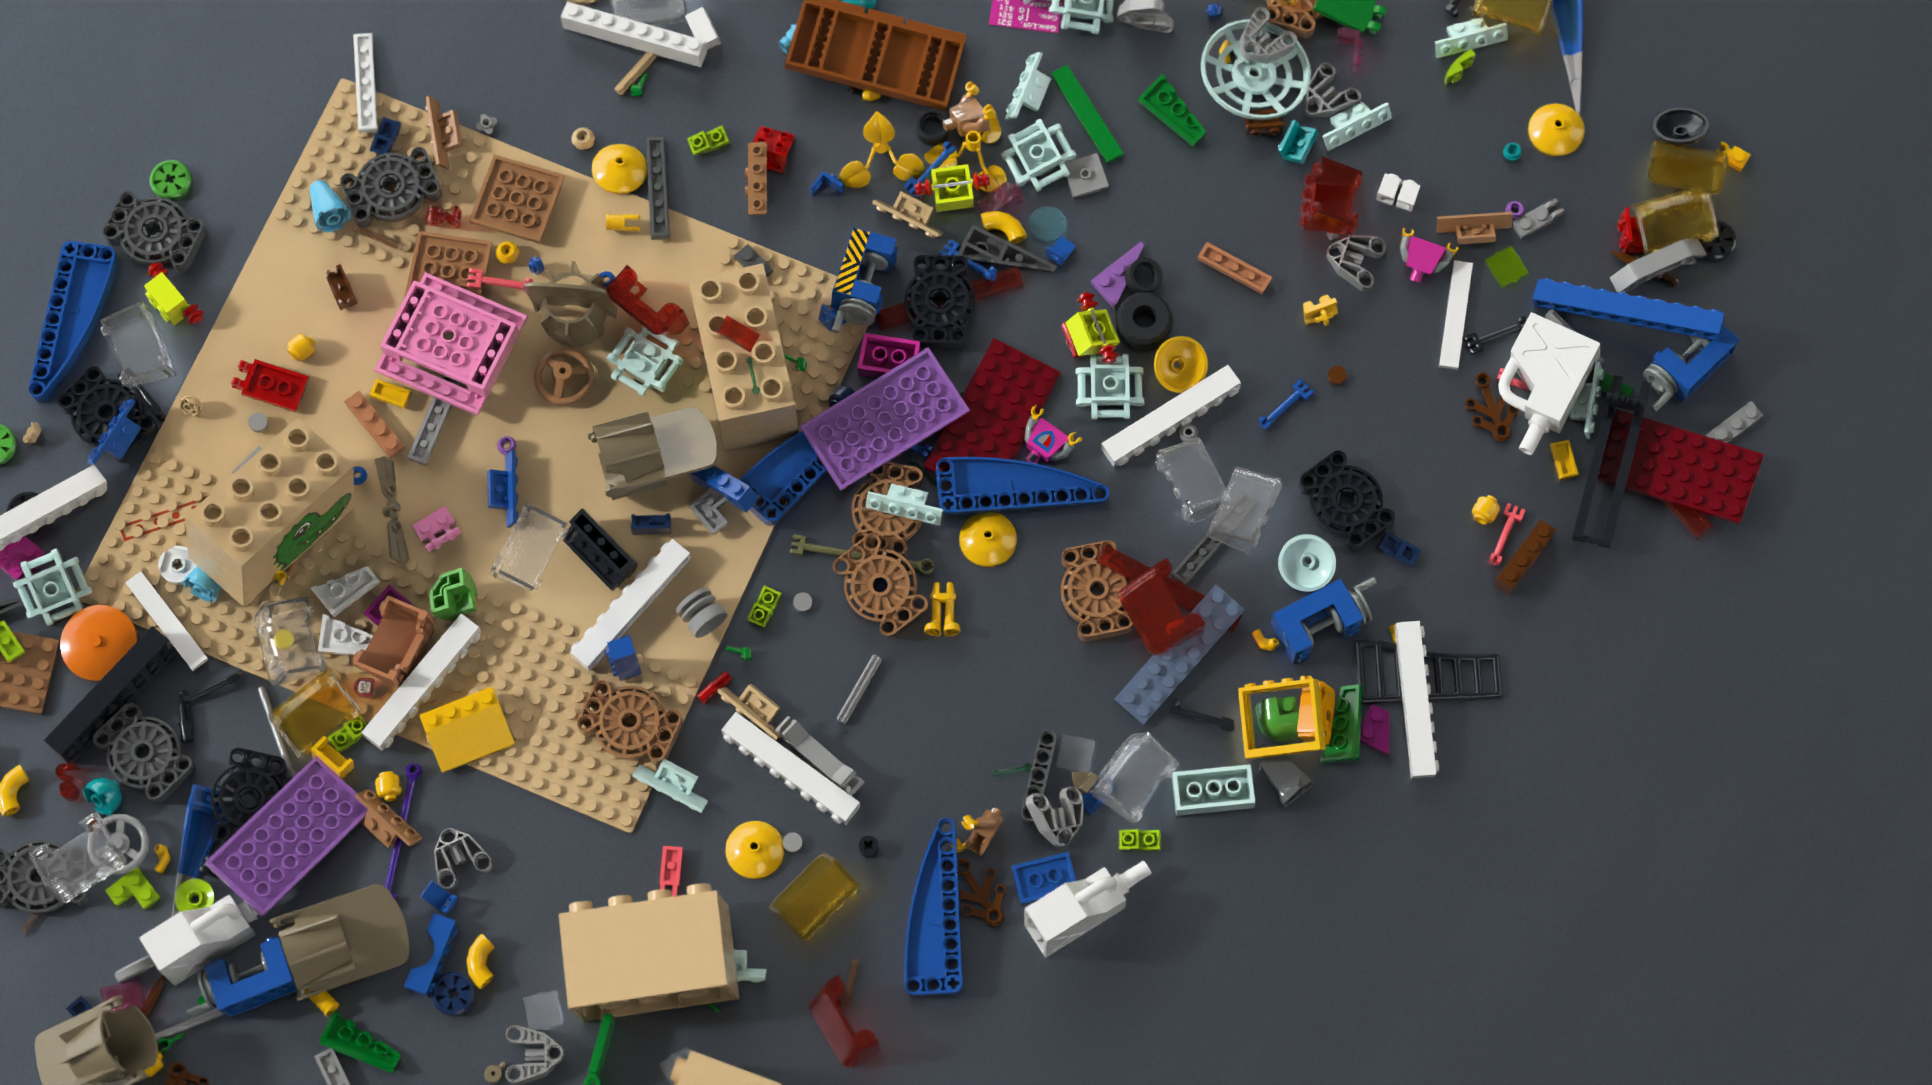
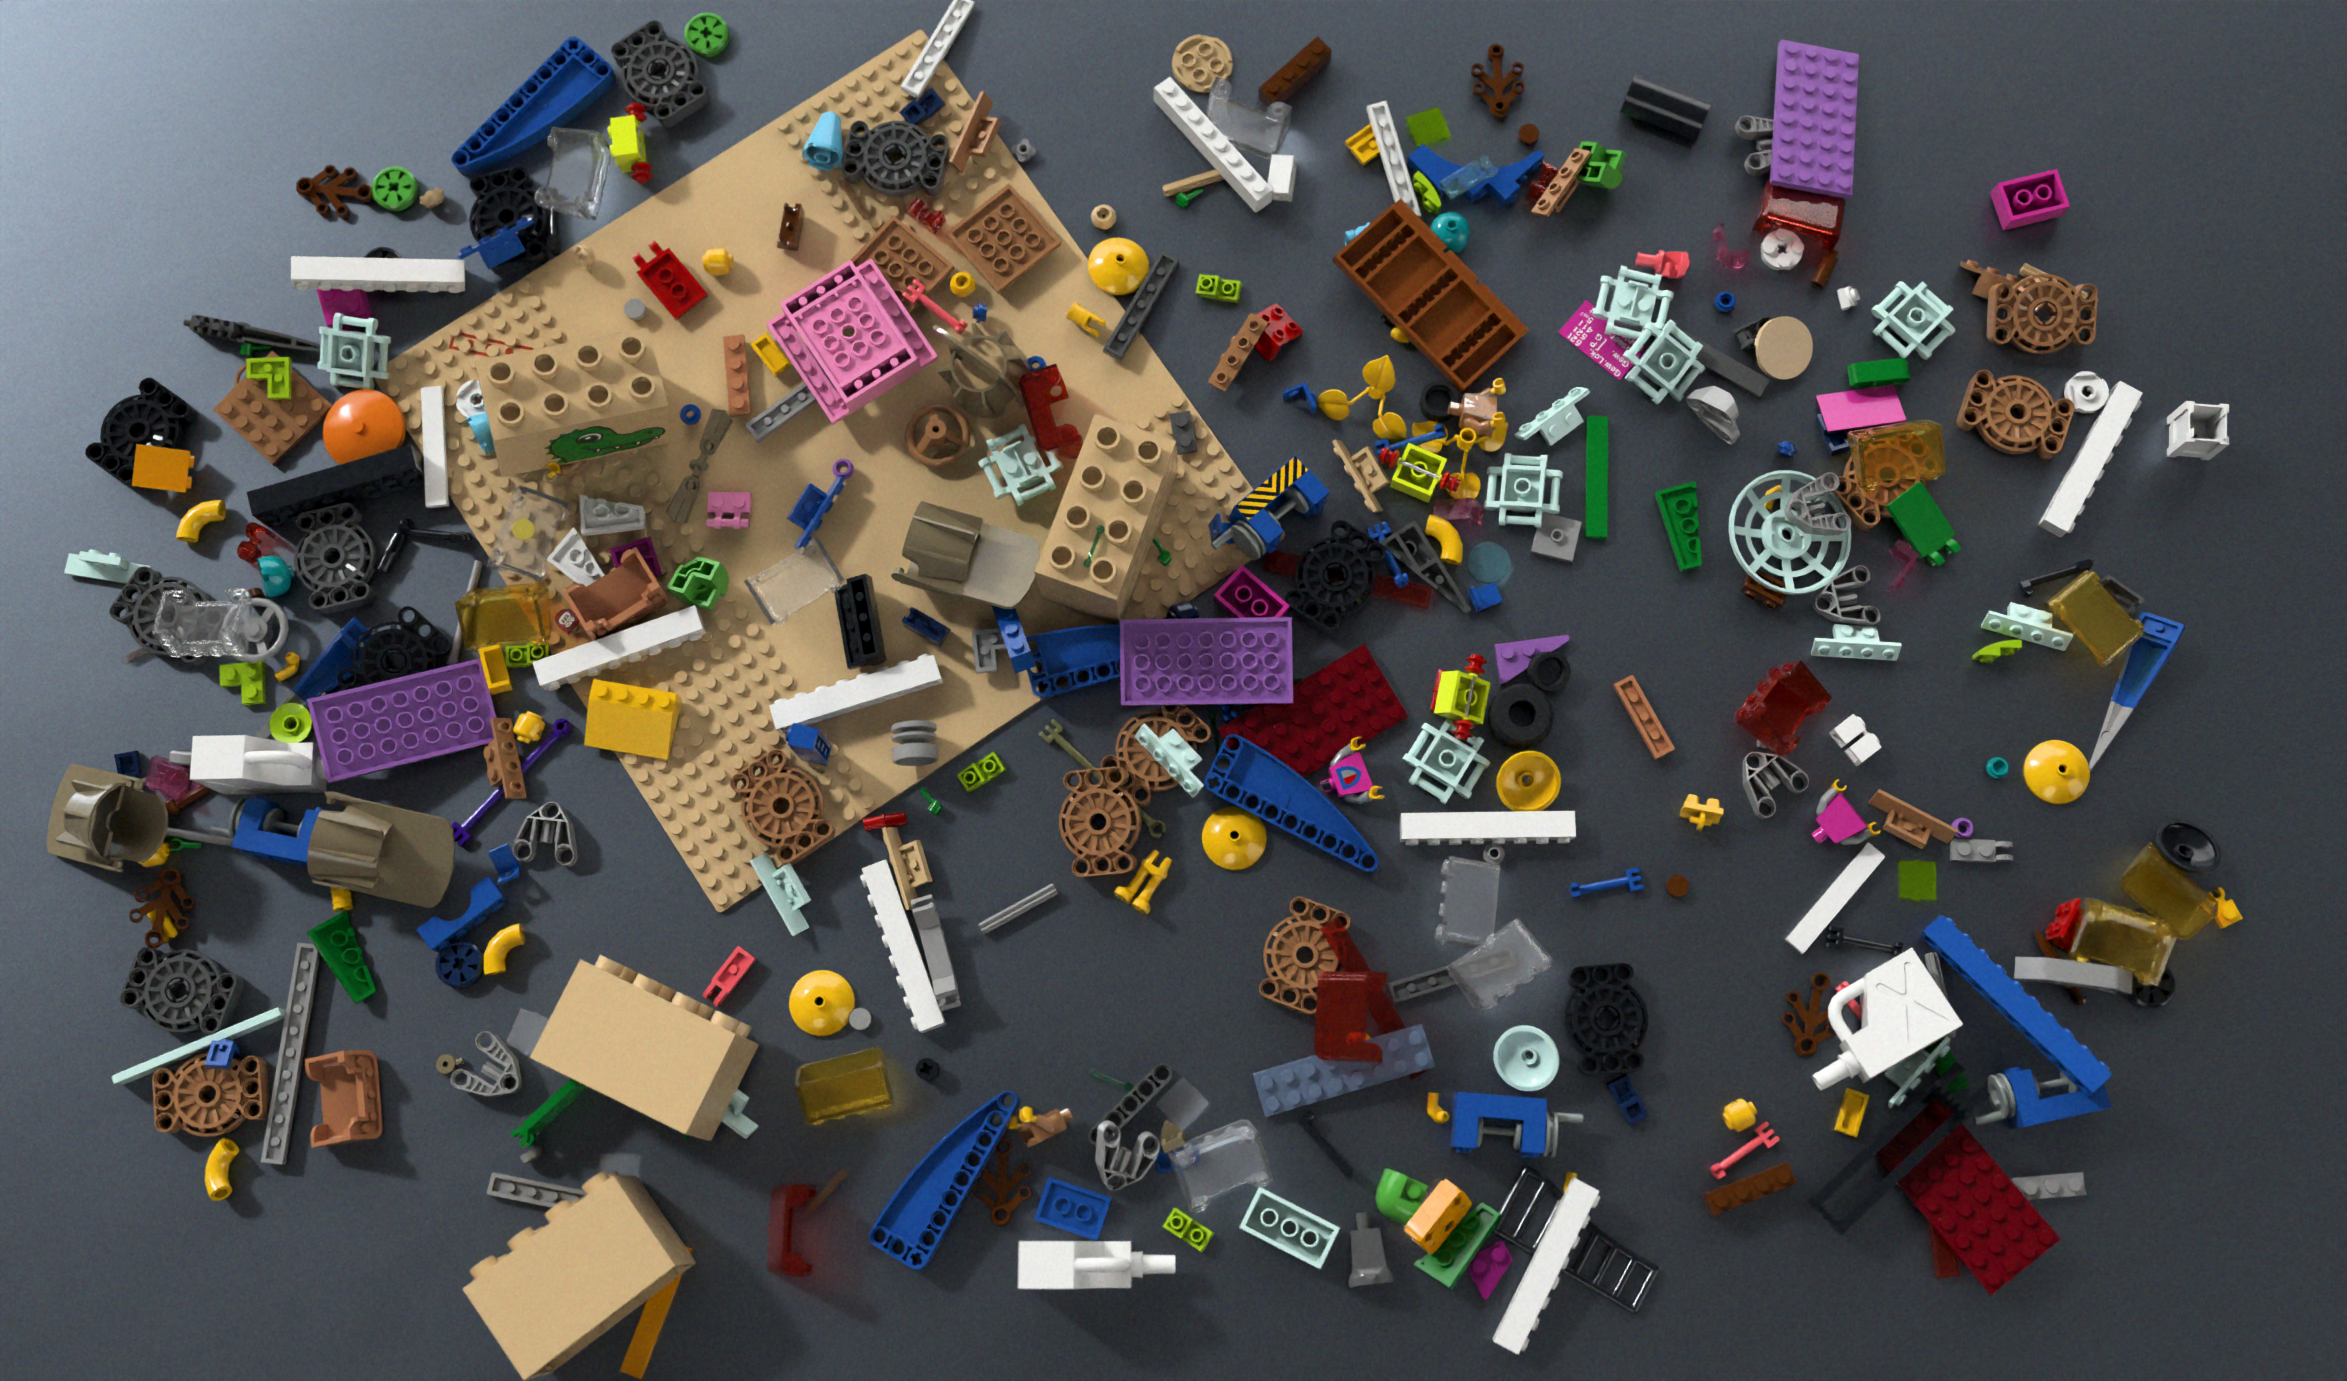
camera: 35 degrees right, 5 degrees up
clear red tile [717,316,760,352] -> none
light grey tile [793,592,813,612] -> none
yellow window [1238,676,1326,759] -> none
teal bracket [1278,120,1318,164] -> none

